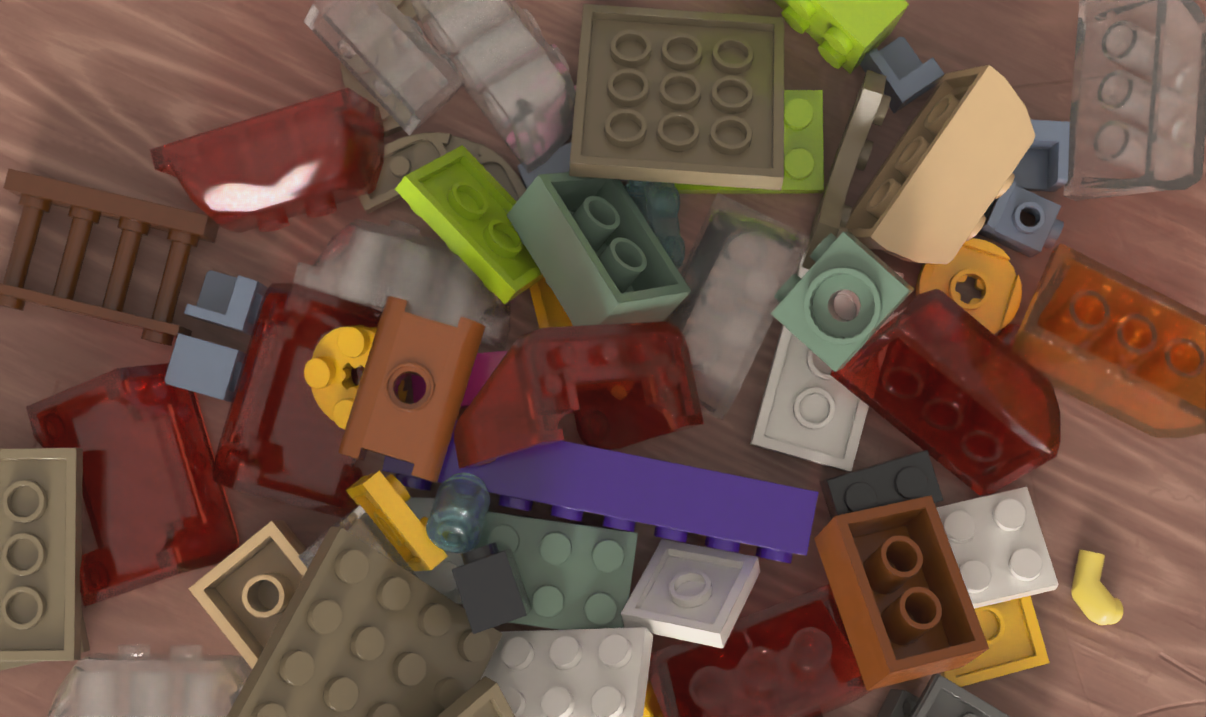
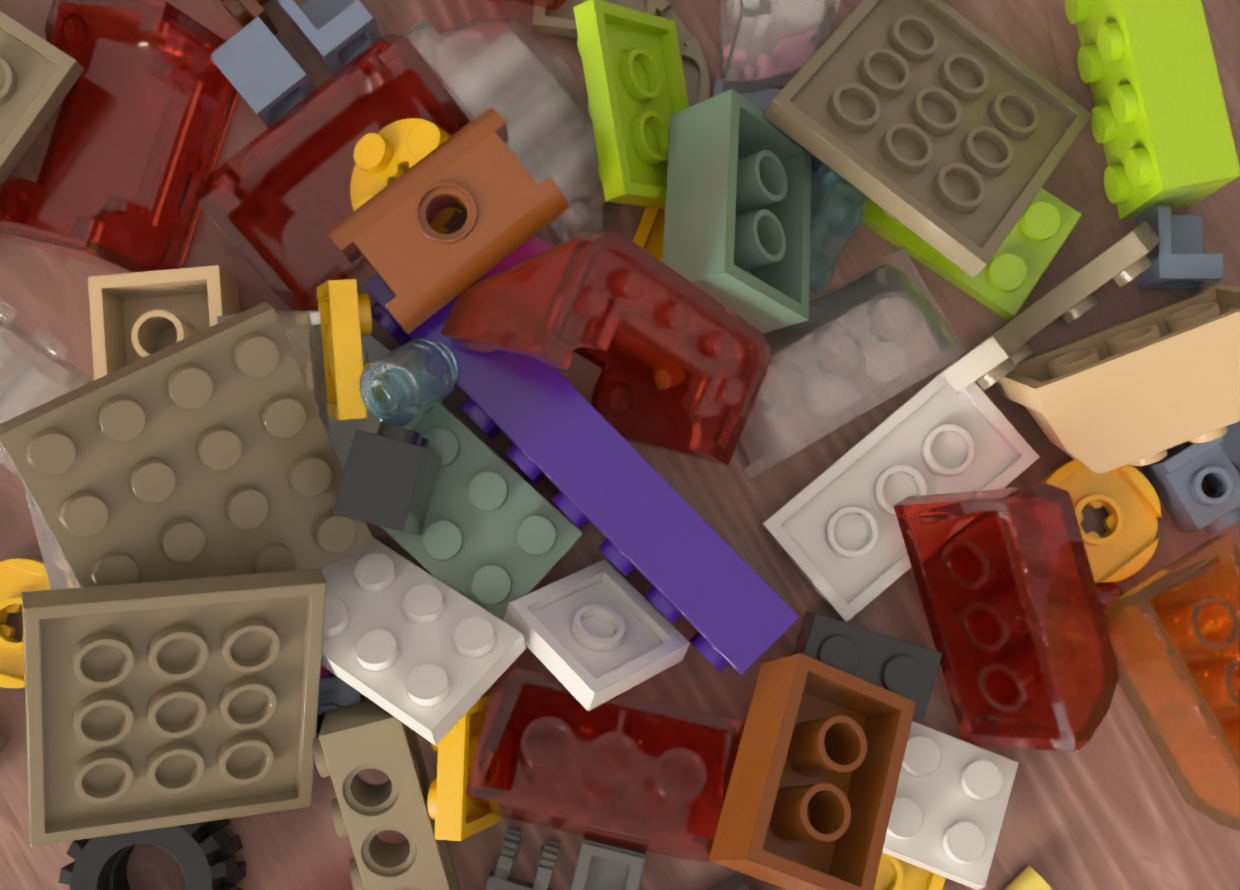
camera: 30 degrees right, 0 degrees up
sand green brick [771,232,914,372] -> none

